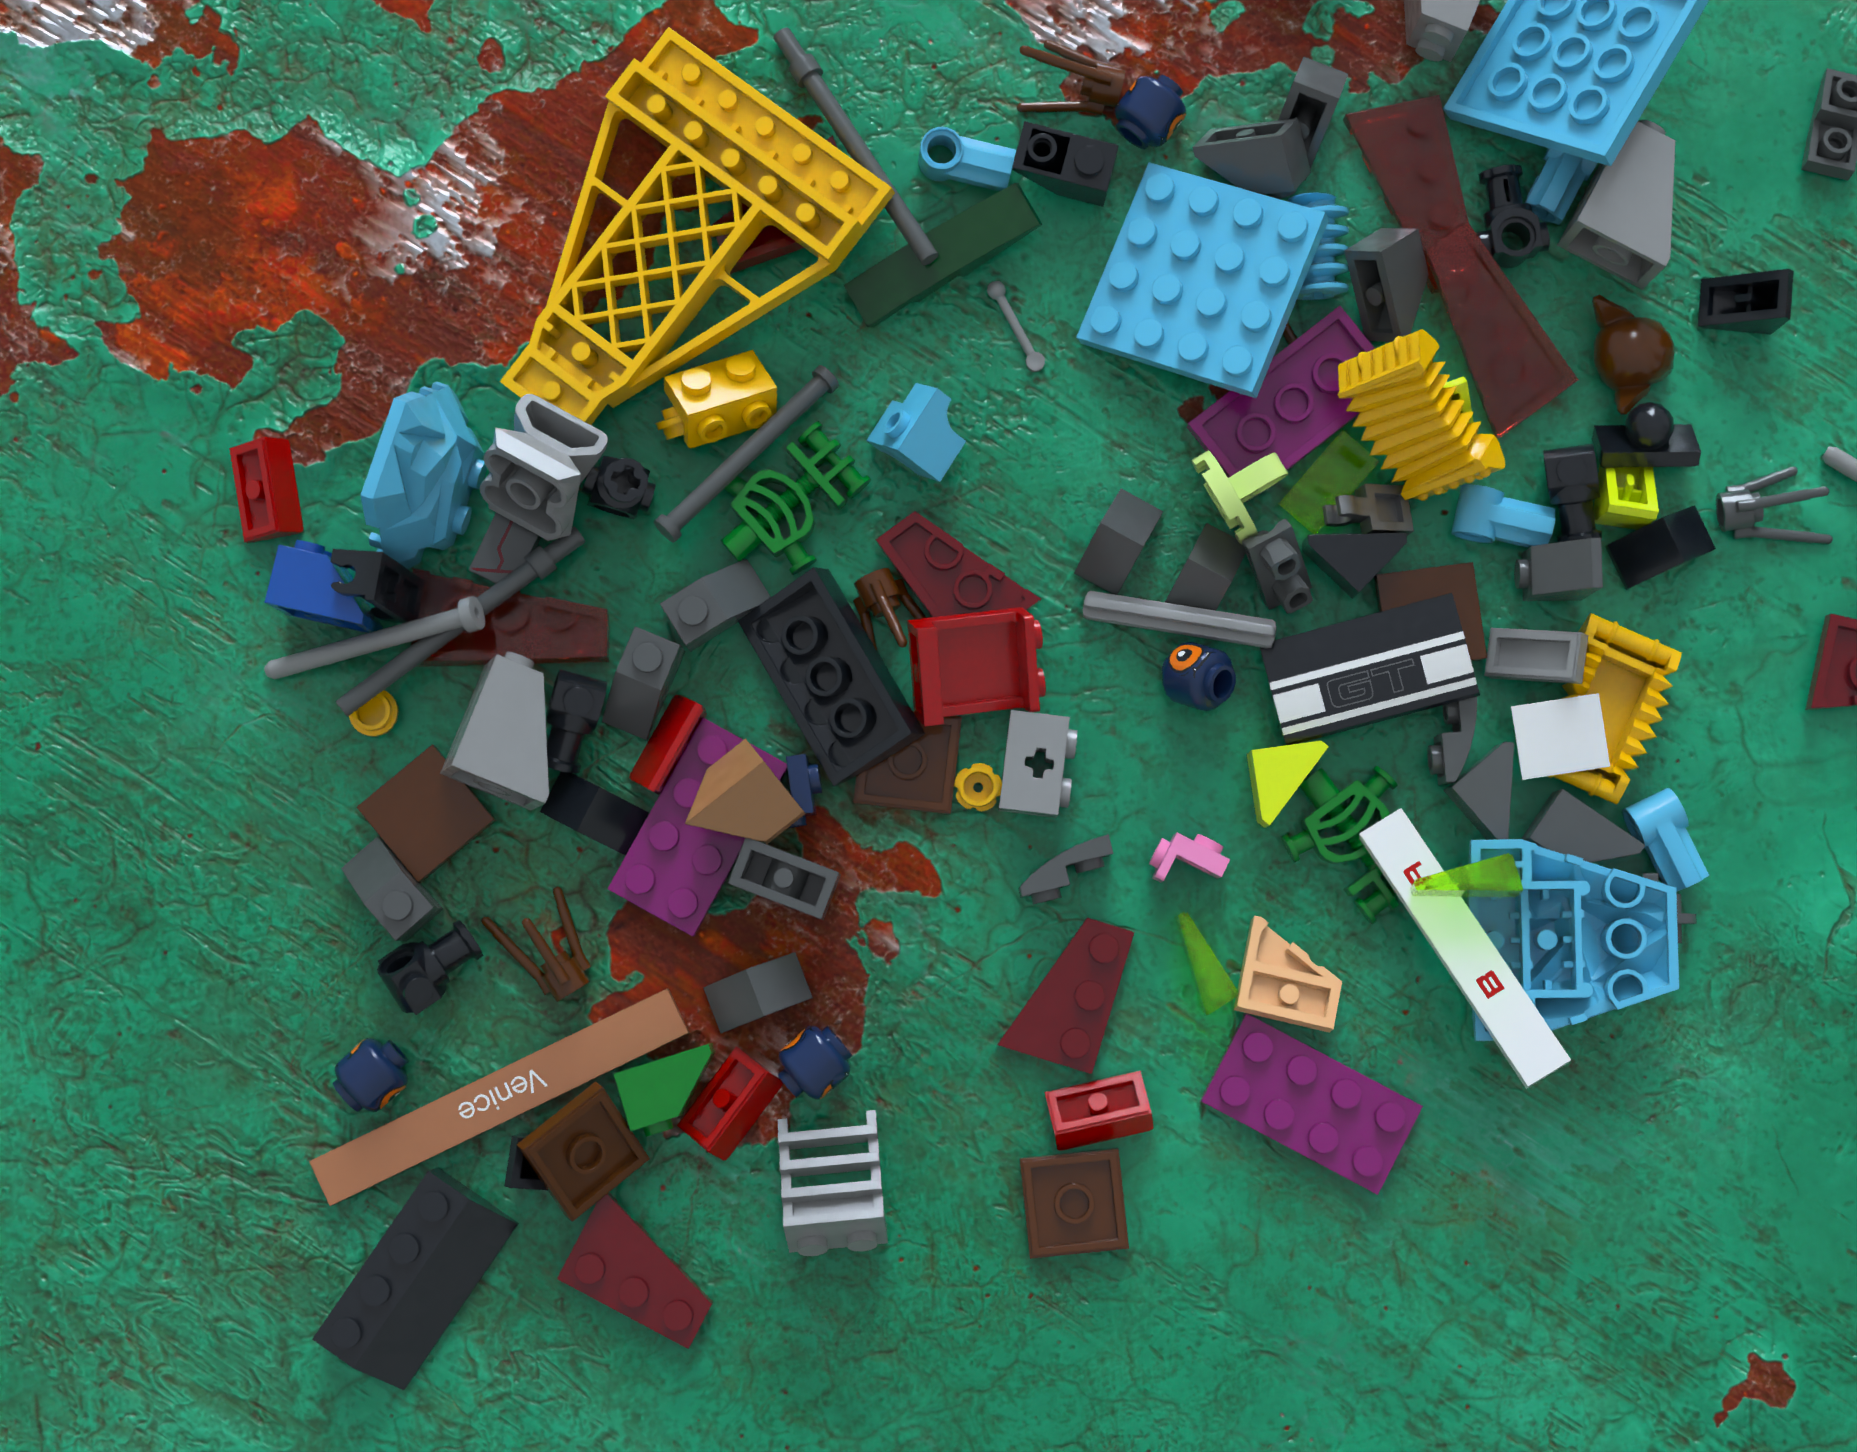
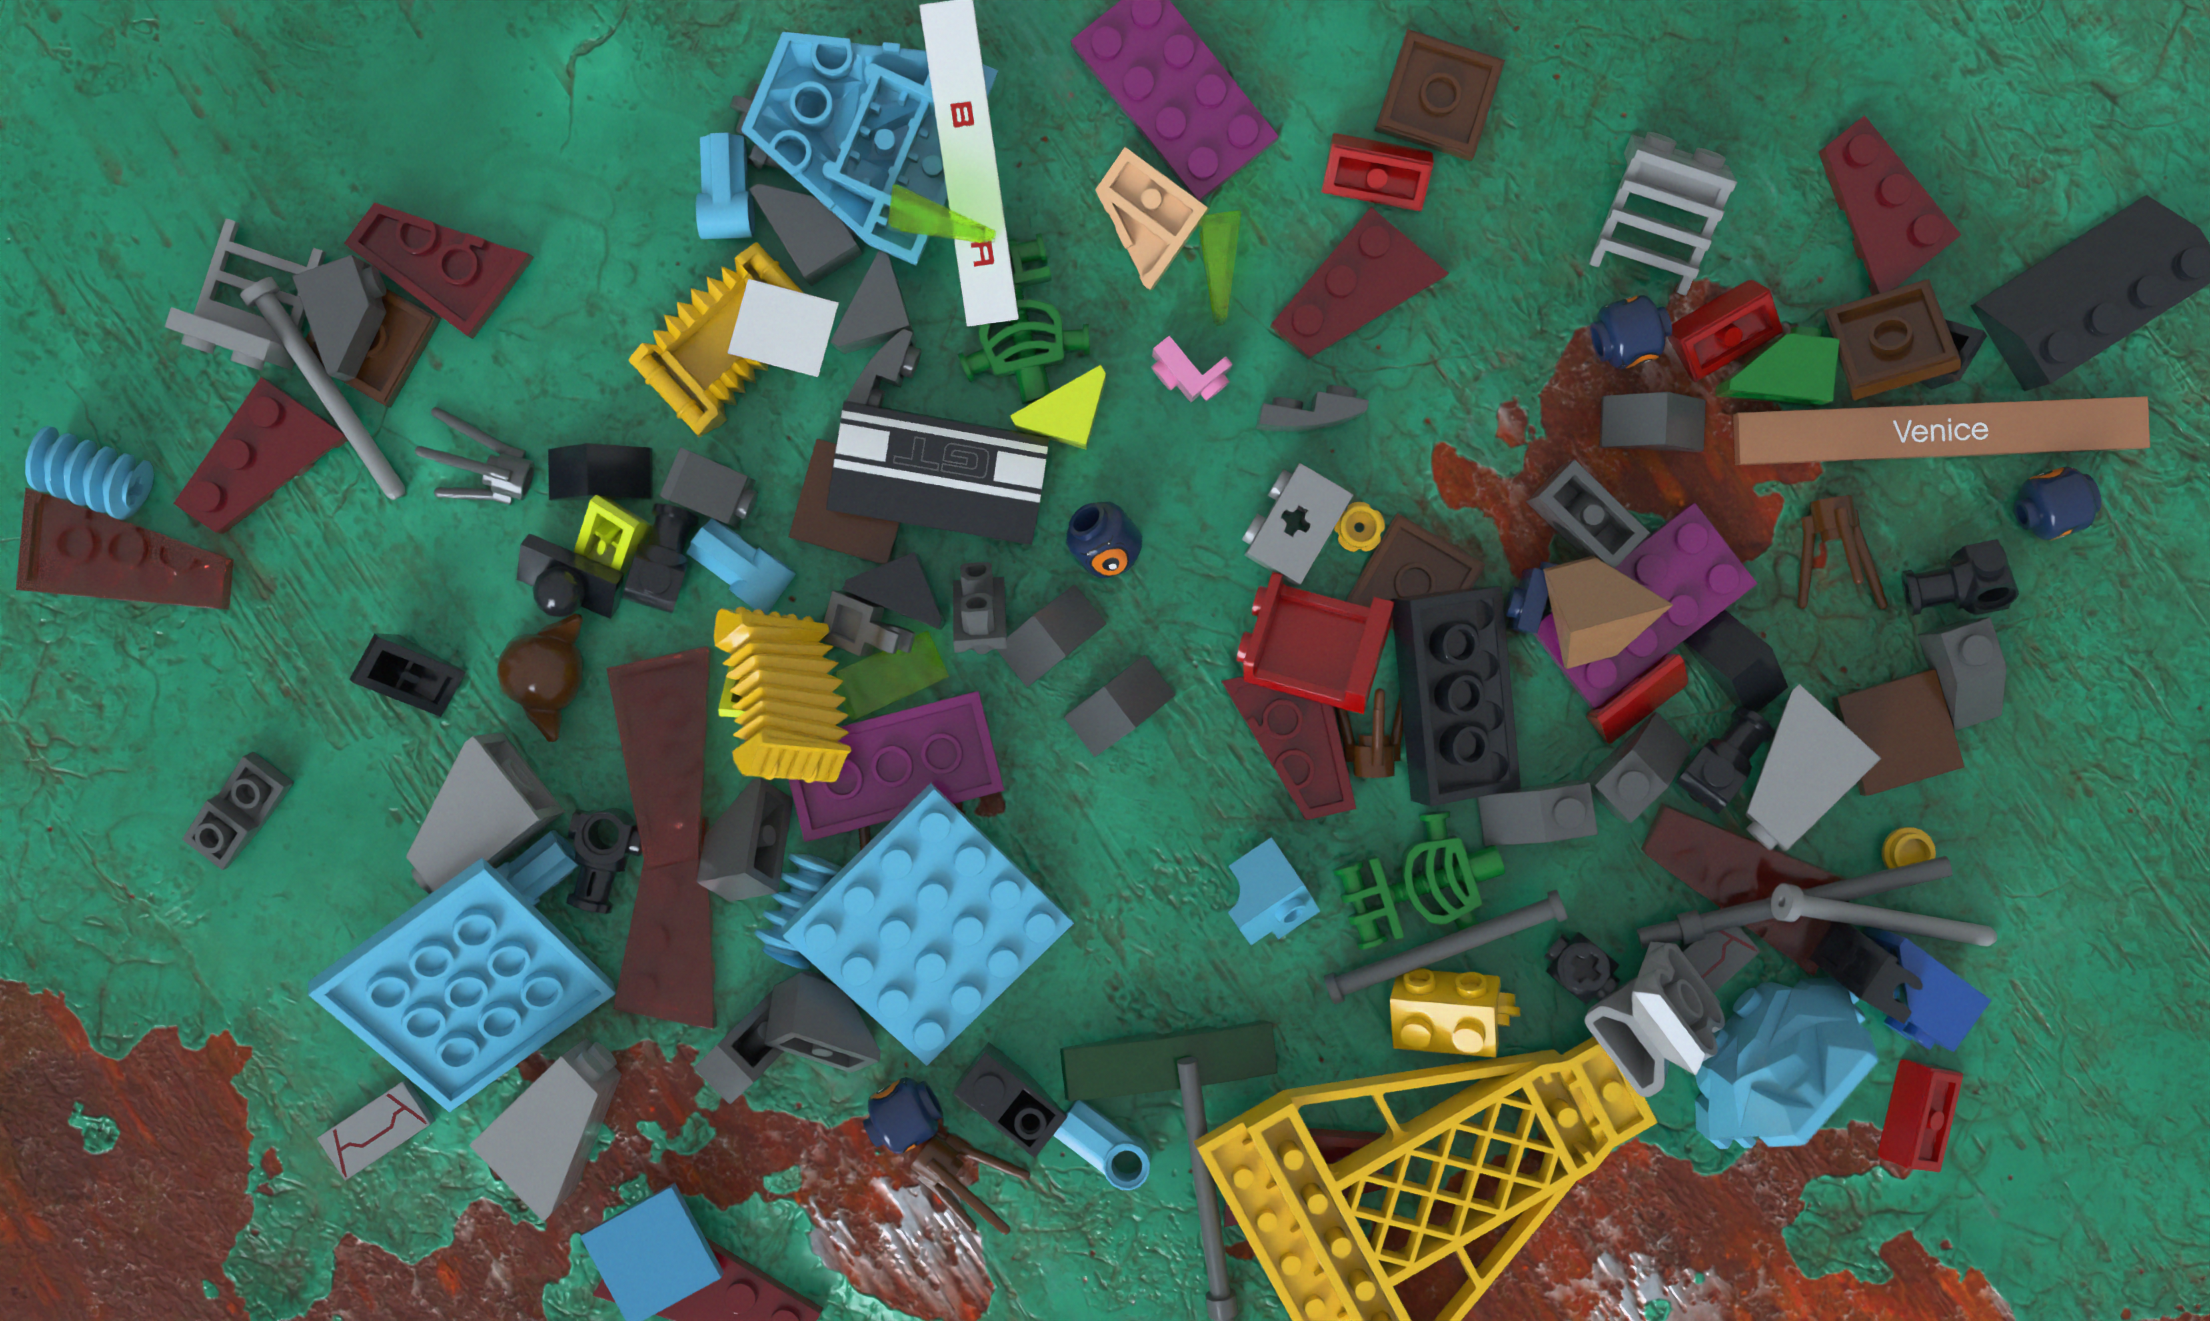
camera: 155 degrees left, 5 degrees up
light grey hinge [987,281,1045,372] -> none
light grey axle [1083,591,1276,648] -> none
yellowish green tile [1191,450,1288,544] -> none
light grey tile [1484,628,1589,684] -> none

